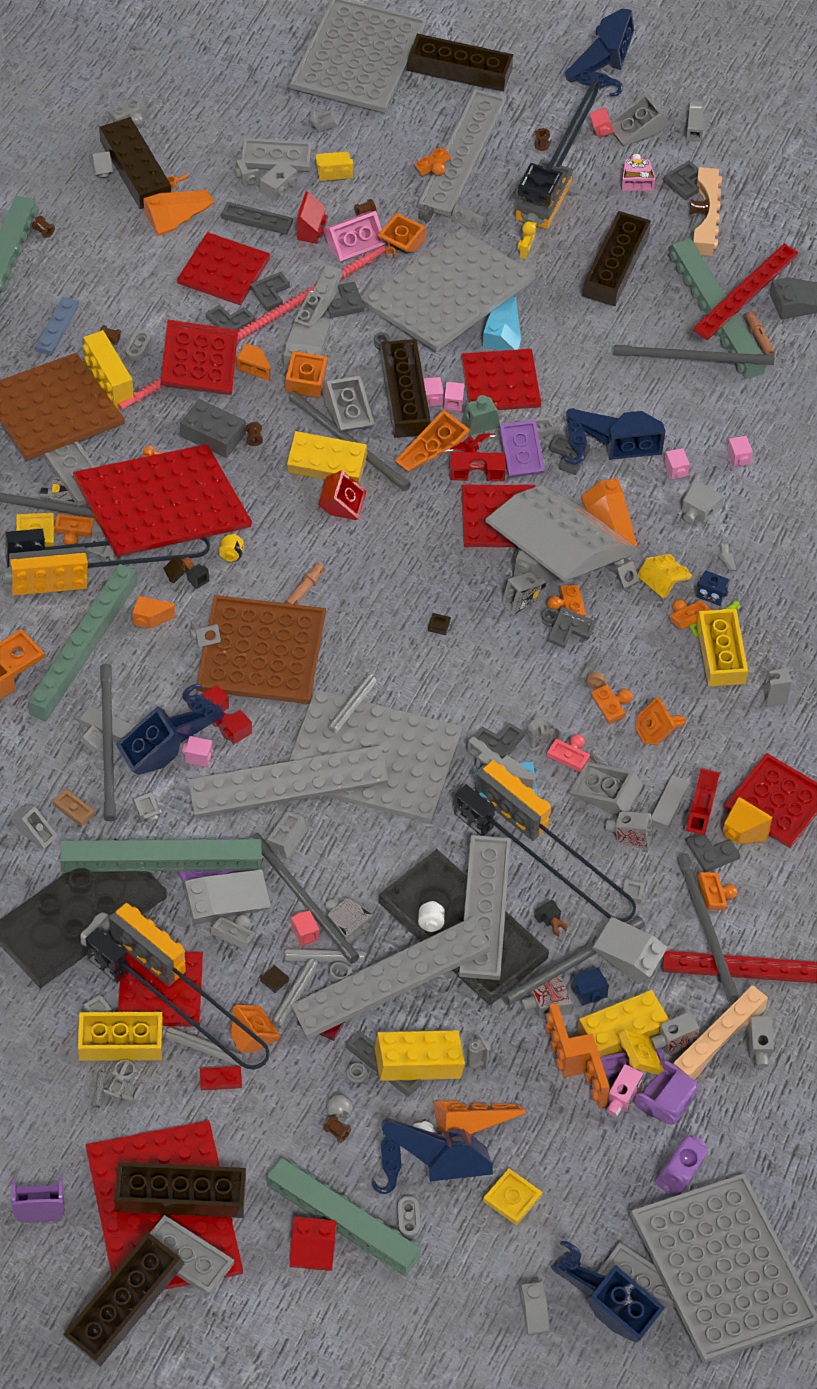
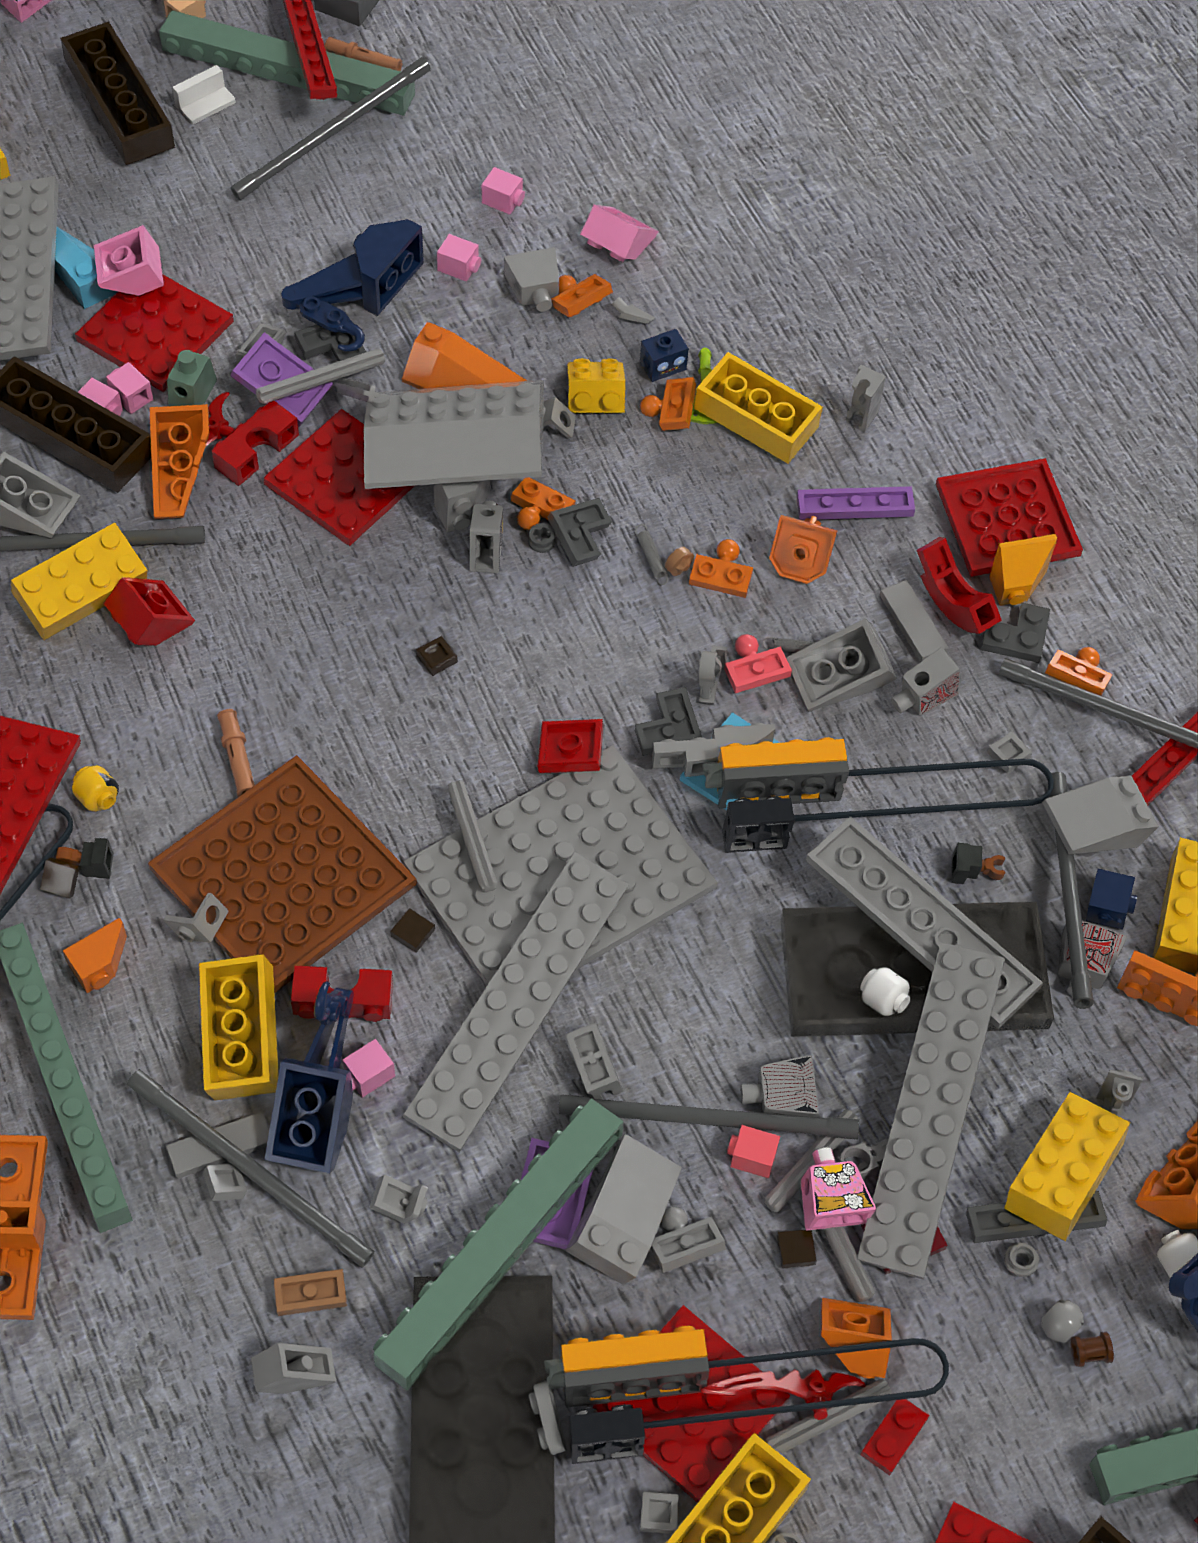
camera: 50 degrees left, 5 degrees up
none -> bright pink slope [94,225,164,296]
none -> white panel [172,65,236,124]
none -> yellow brick [199,954,279,1101]
none -> light grey axle [256,349,385,404]
none -> light grey axle [333,377,379,403]
none -> dark brown tile [390,908,435,953]
none -> red tile [537,719,604,773]
none -> orange plate [552,274,613,318]
none -> bright pink slope [580,205,658,262]
none -> red piece [701,1369,866,1420]
none -> medium lavender plate [796,486,915,520]
none -> torso [801,1147,876,1231]

